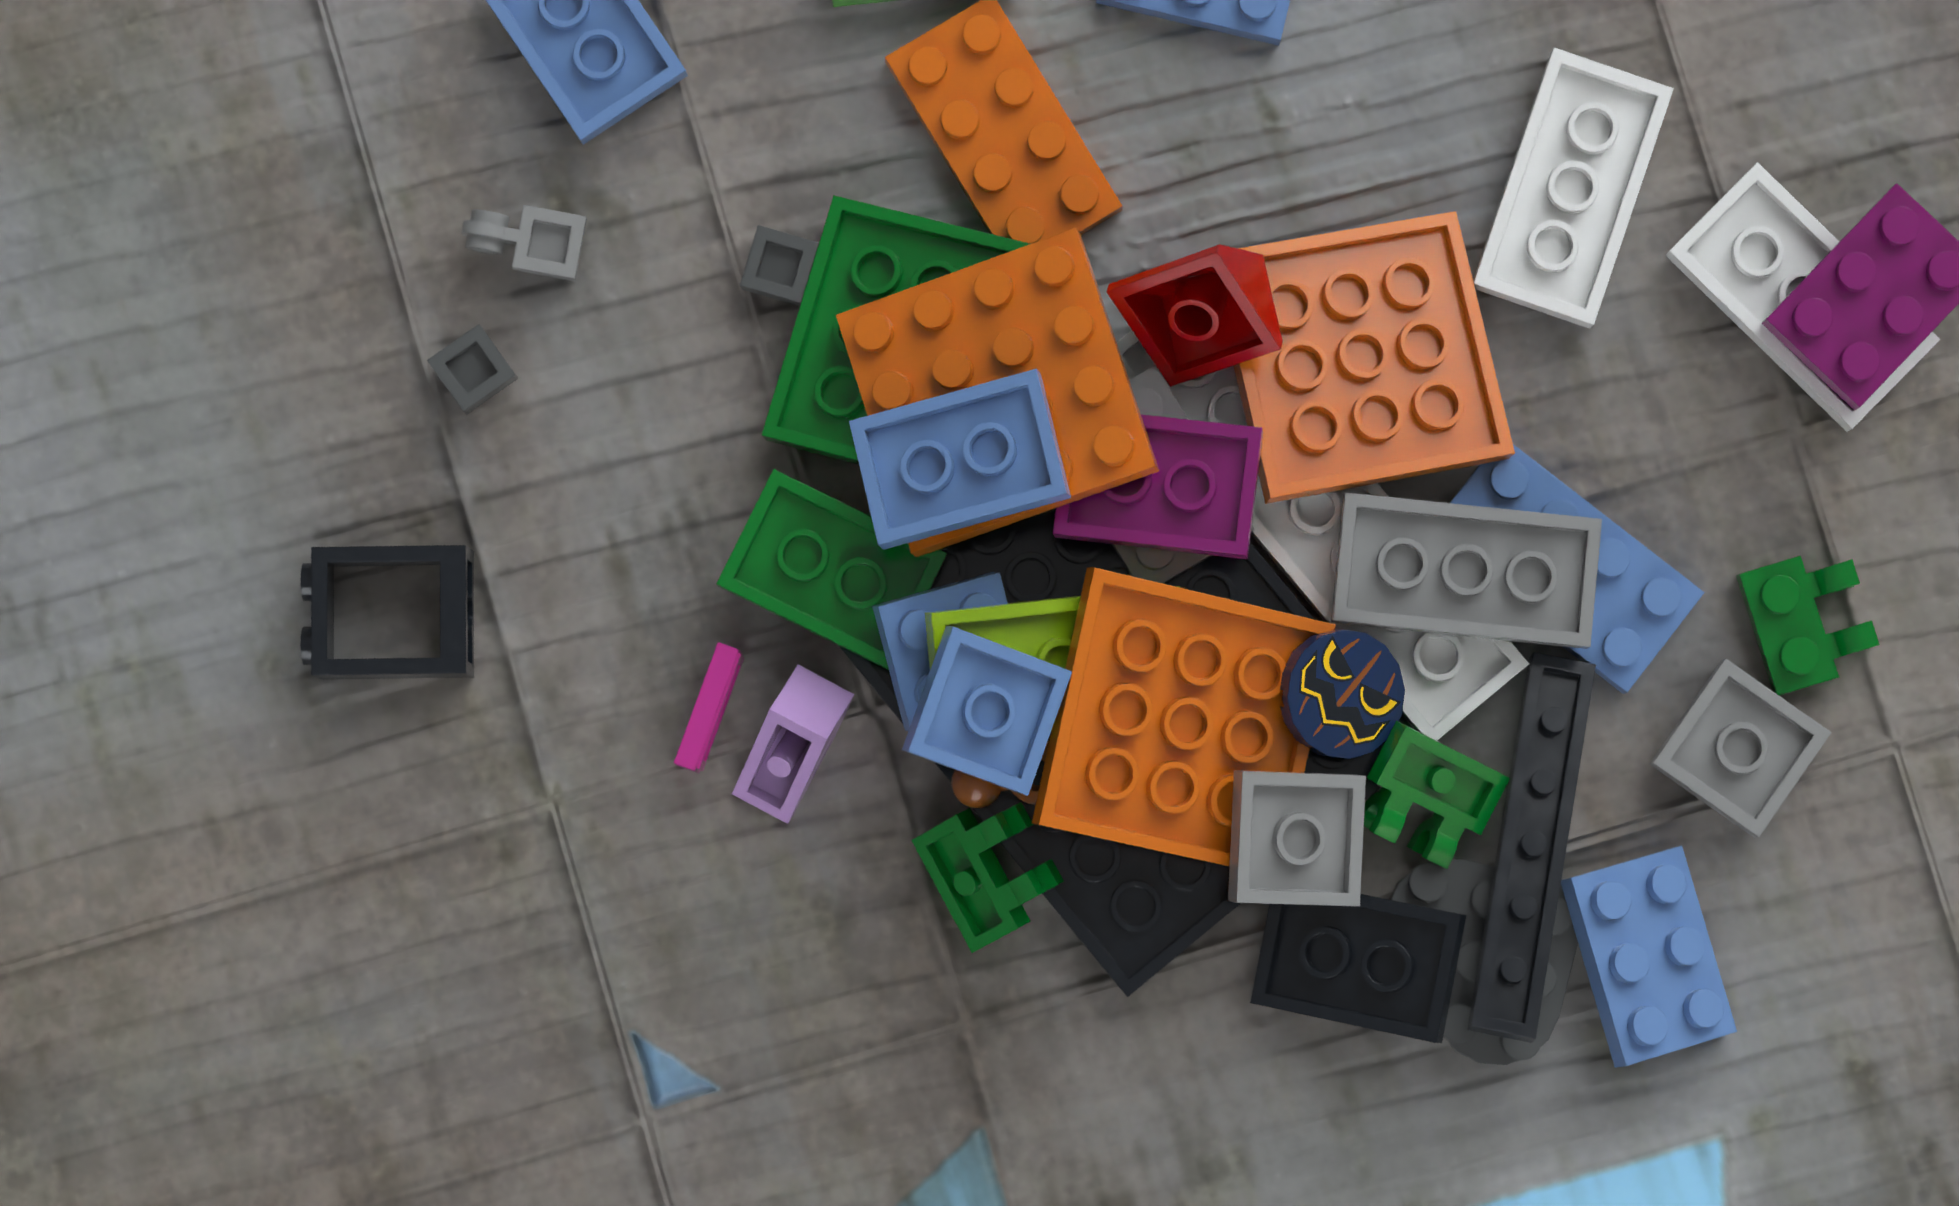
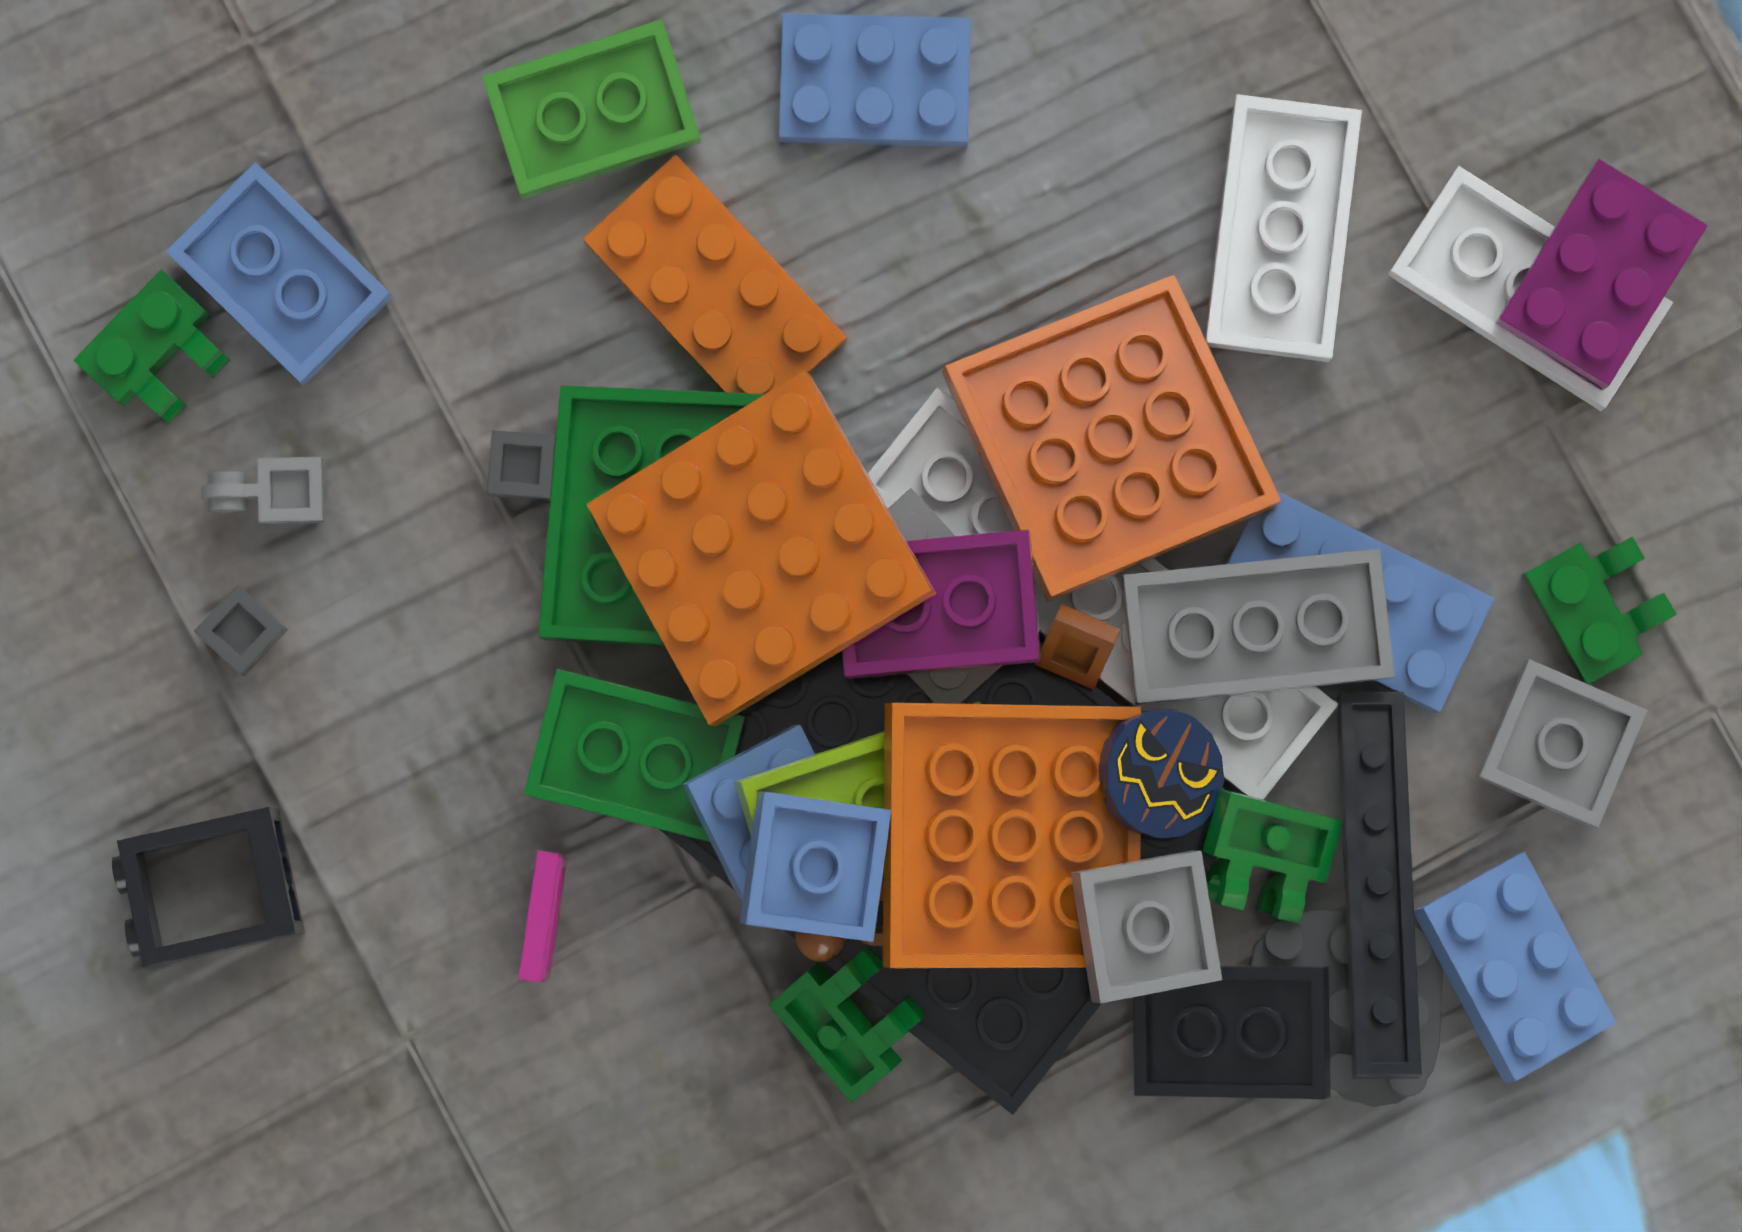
camera: 10 degrees left, 0 degrees up
lavender slope [732,665,855,824] -> none
medium blue plate [849,369,1071,550] -> none
red slope [1106,244,1283,387] -> none
none -> green plate [73,269,231,424]
none -> dark orange plate [1035,604,1120,690]

